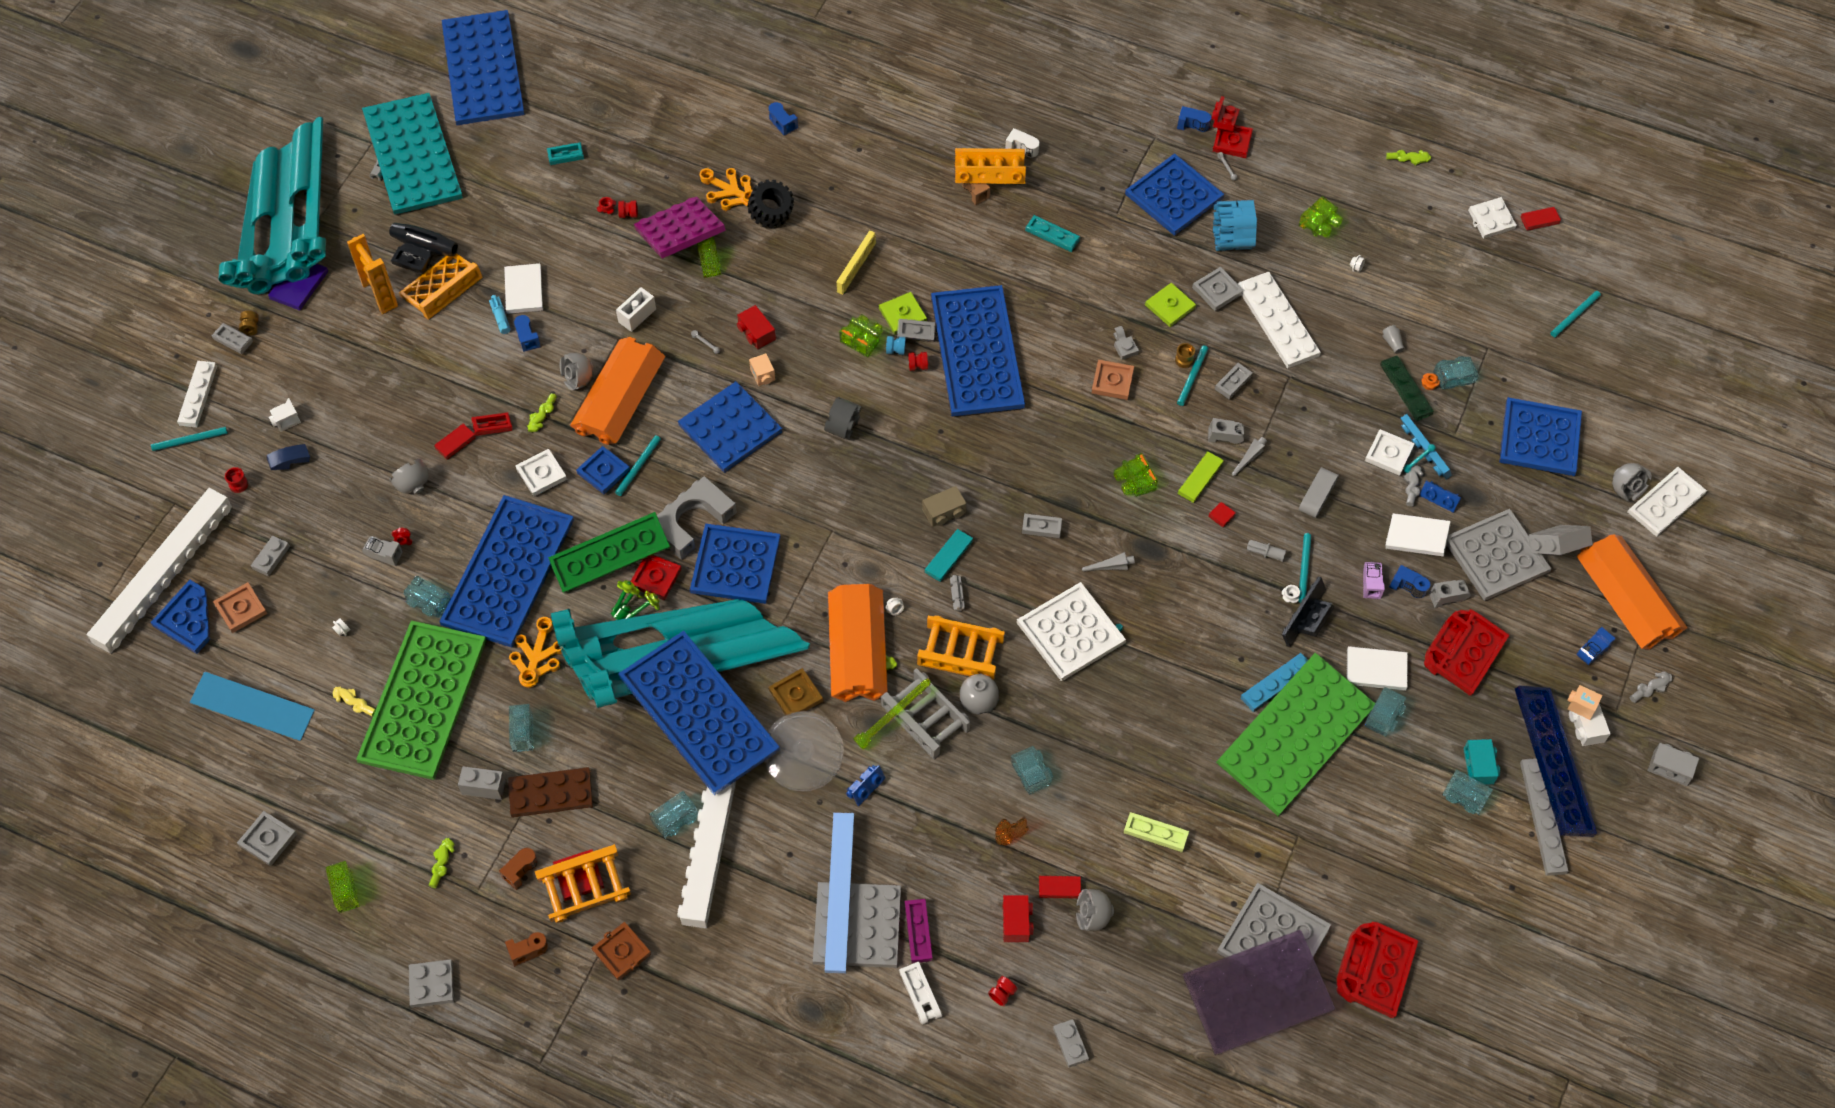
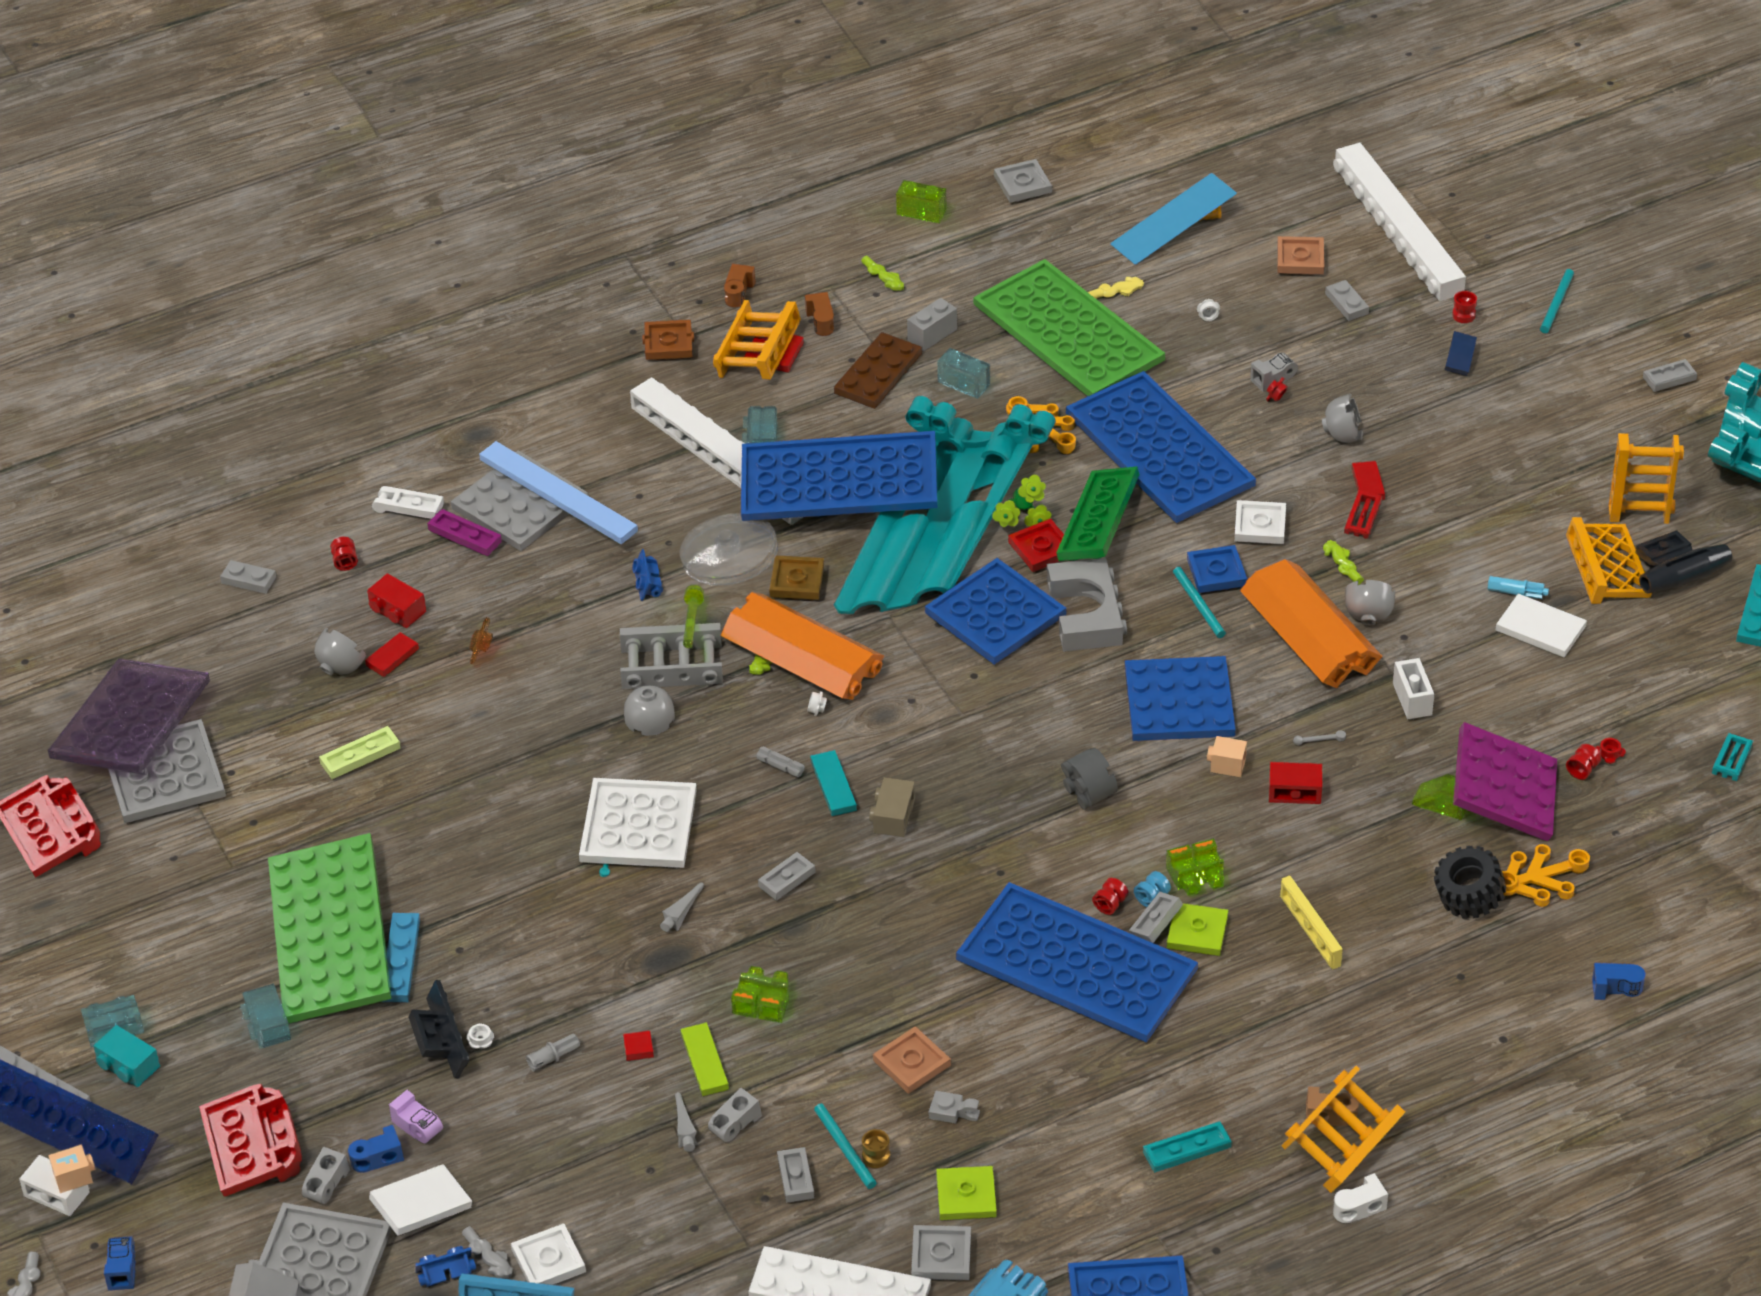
camera: 130 degrees right, 15 degrees down
blue plate [150,580,210,654] -> none
white plate [177,361,217,427] -> none
pearl gold wheel [239,310,259,336] -> none
dark purple tile [268,264,329,311] -> none
white window [269,398,301,432] -> none
clear light blue brick [403,576,451,618] -> none
light grey plate [409,959,454,1008] -> none
blue leg [514,315,541,352] -> none
light orange fence [917,616,1005,680] -> none
clear light blue brick [1011,746,1053,794] -> none
teal bar [1298,533,1312,603] -> none
light grey beam [1299,467,1339,518] -> none
white tile [1346,647,1407,691] -> none
teal hinge [1403,444,1436,473] -> none

